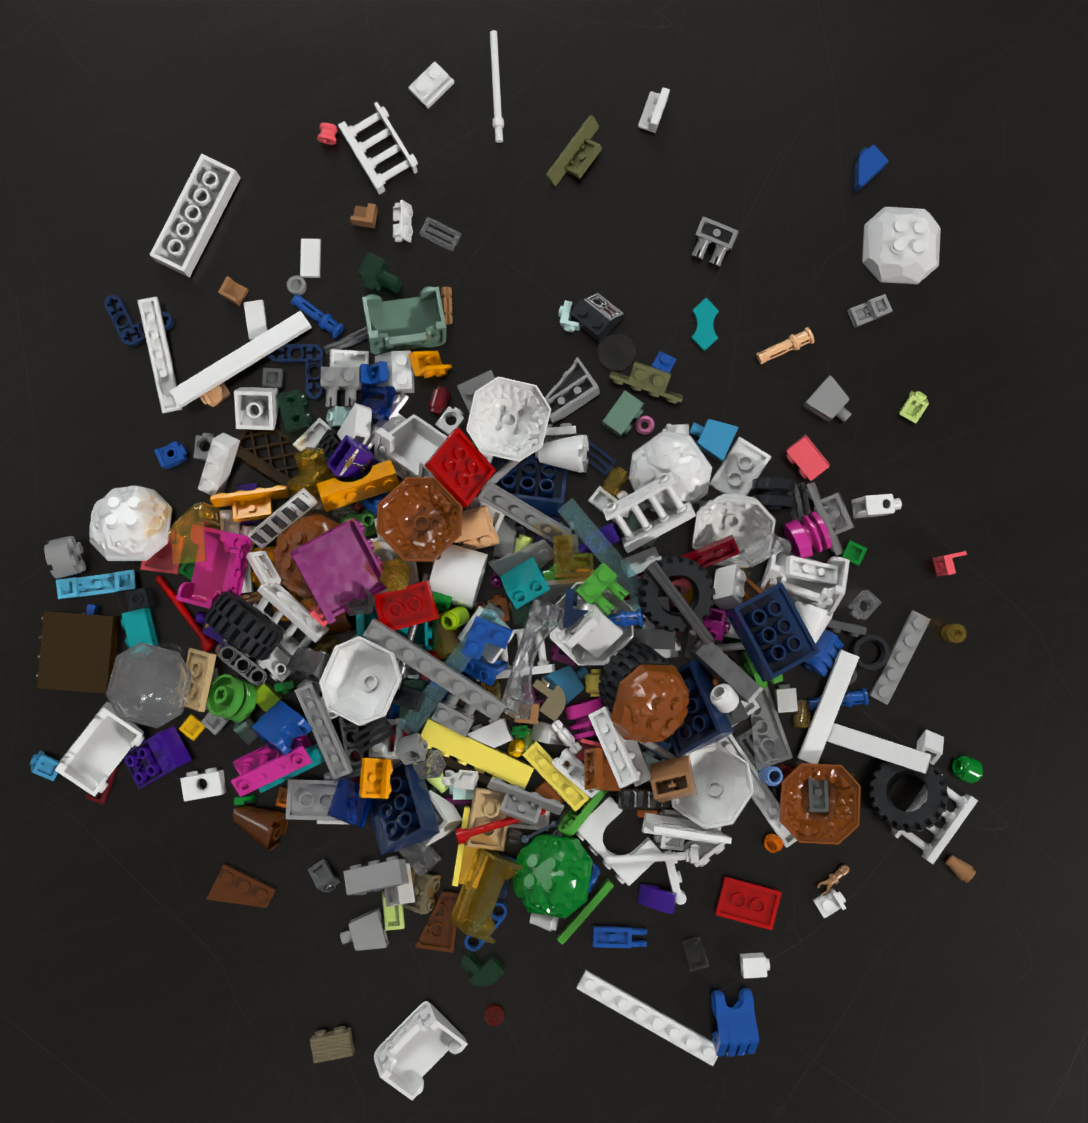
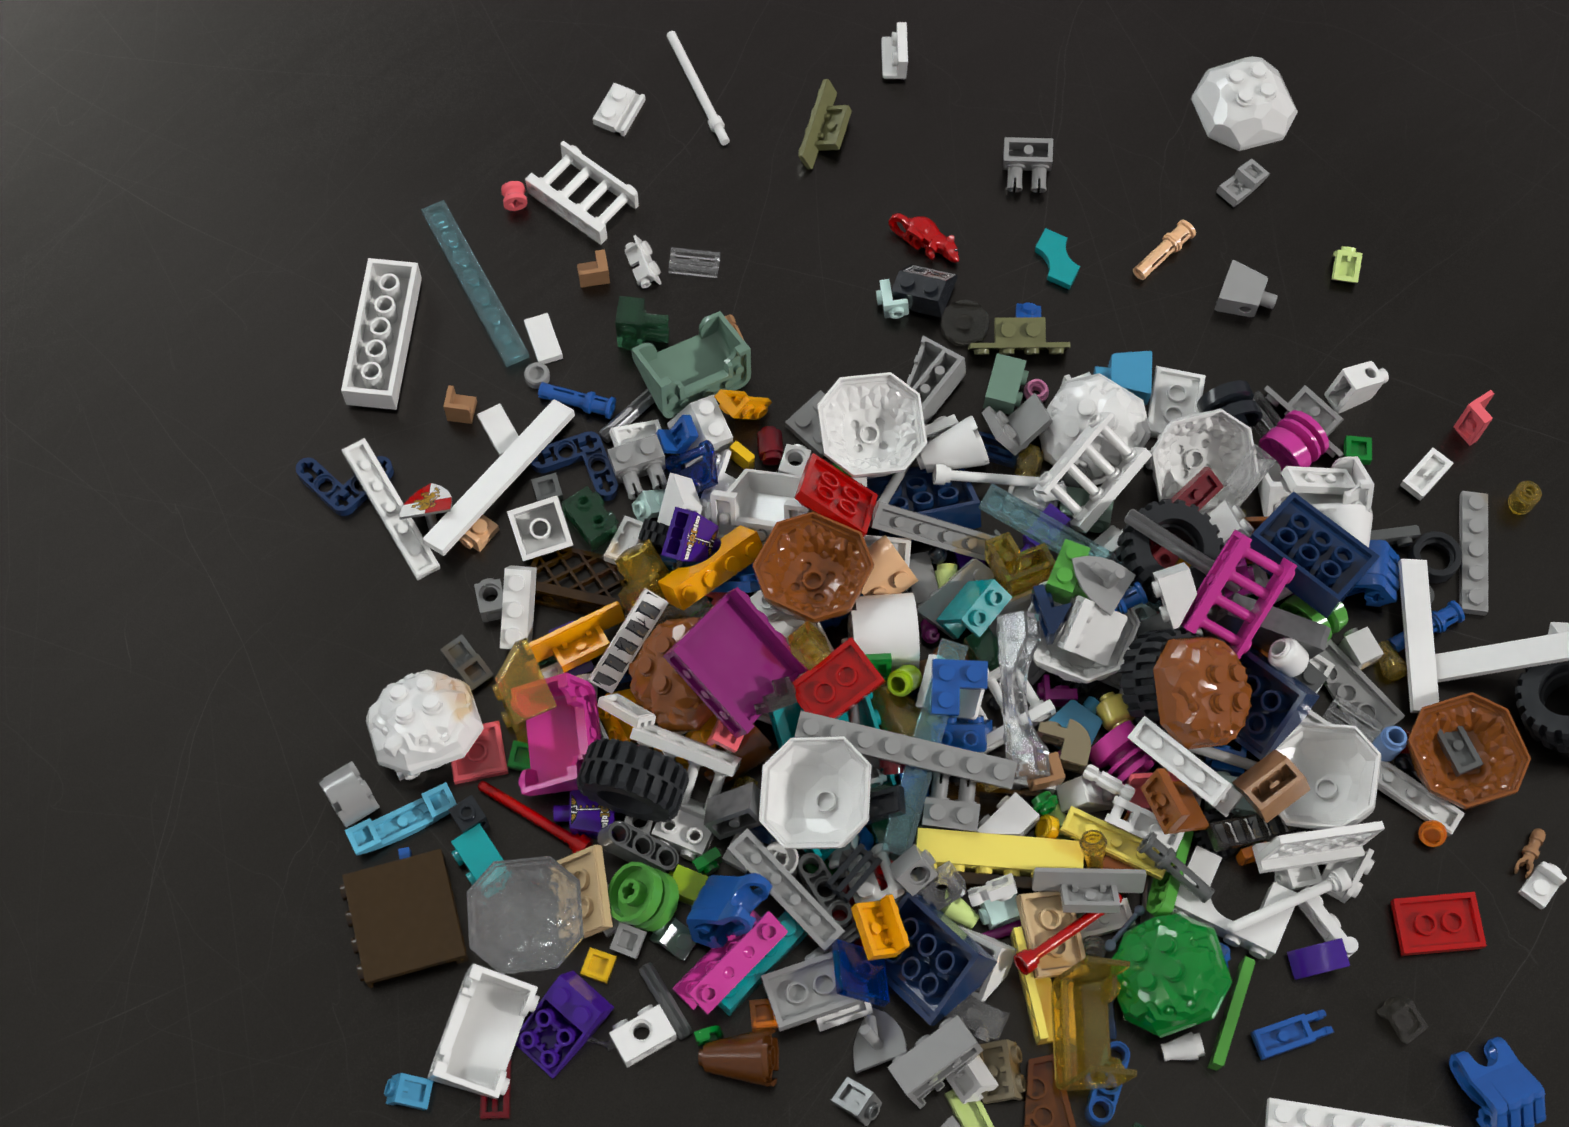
camera: 25 degrees left, 20 degrees down
blue brick [154,441,188,470] -> none
white brick [740,952,770,978] -> none
coral brick [786,434,830,481] -> none
clear brick [848,589,882,620] -> none
blue slope [854,144,889,192] -> none
none -> shield [399,483,452,531]
none -> clear light blue plate [421,200,529,367]
none -> dark grey slope [440,634,494,691]
none -> dark grey axle [639,962,692,1040]
none -> yellow tile [730,441,755,470]
none -> light grey shield [853,1008,908,1073]
none -> red animal [888,213,959,263]
none -> white piece [933,464,1039,487]
none -> light grey bracket [982,393,1053,456]
none -> light grey shield [1072,556,1136,616]
none -> clear yellow cone [1079,830,1107,869]
none -> dark grey pin [1137,832,1215,903]
none -> white slope [1151,562,1197,629]
none -> dark pink fence [1181,529,1297,659]
none -> white plate [1400,448,1453,501]

